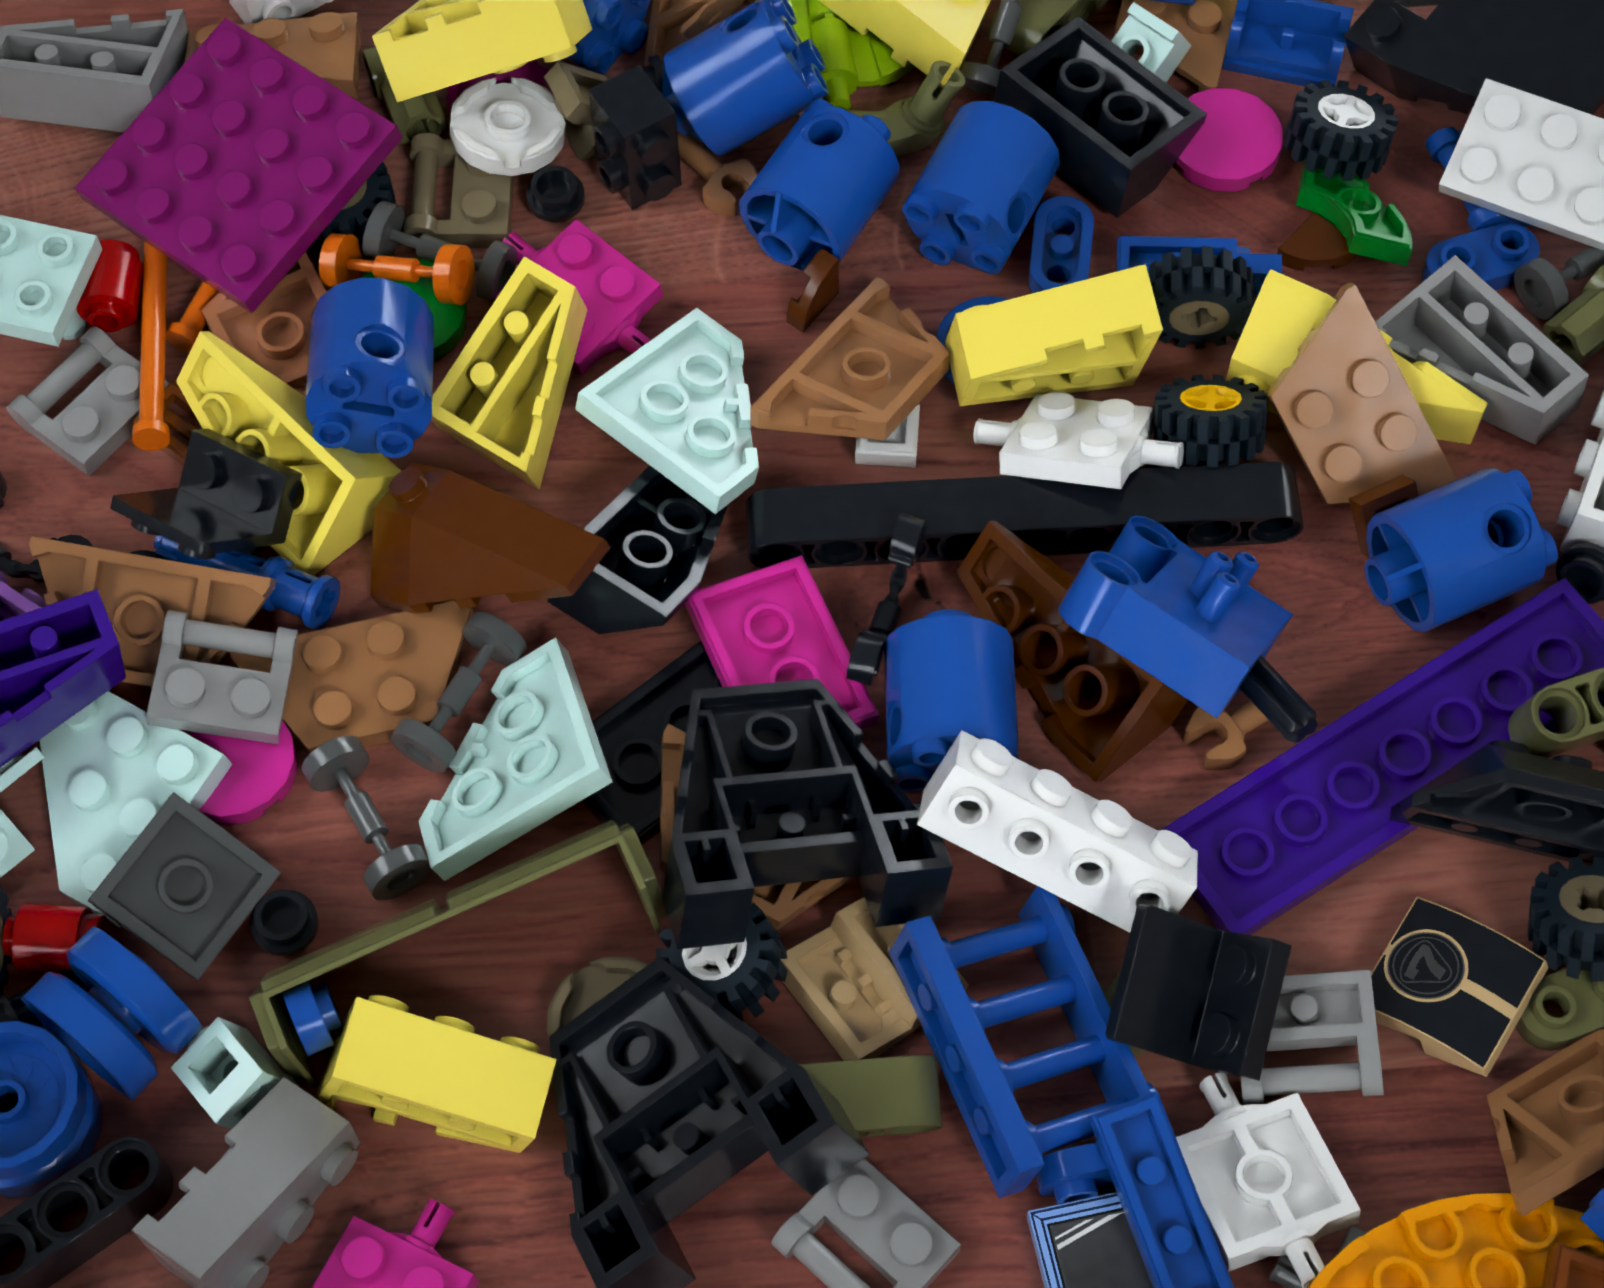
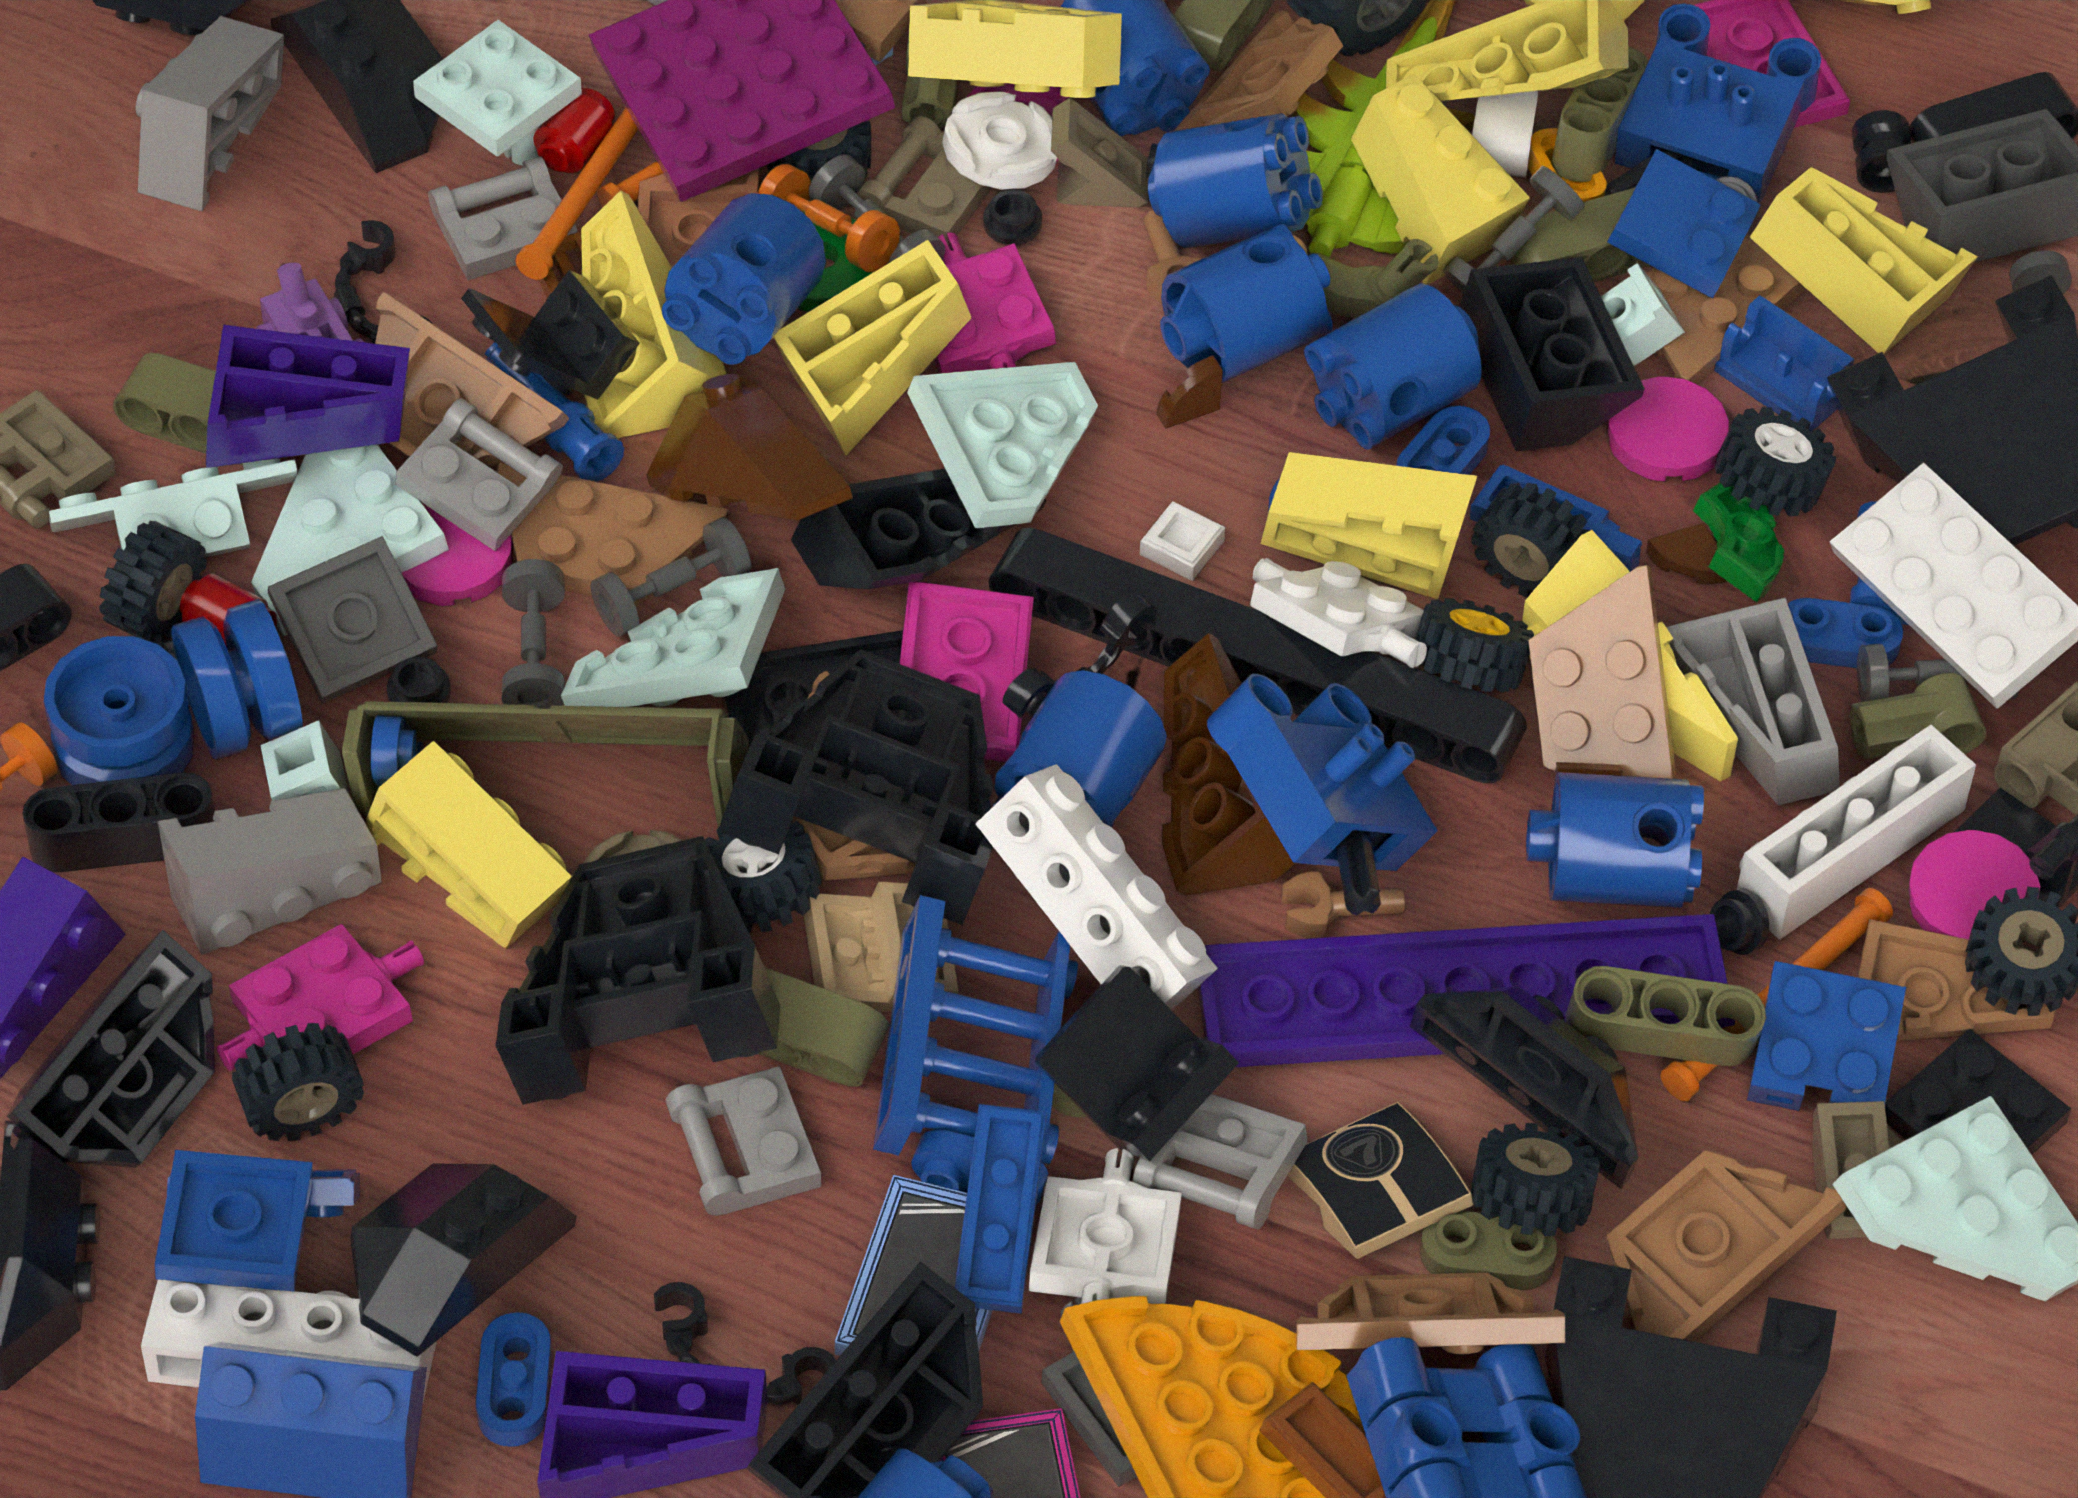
camera: 25 degrees right, 10 degrees down
black brick [588,65,682,210] -> none
medium nougat wing [750,277,950,440] -> none

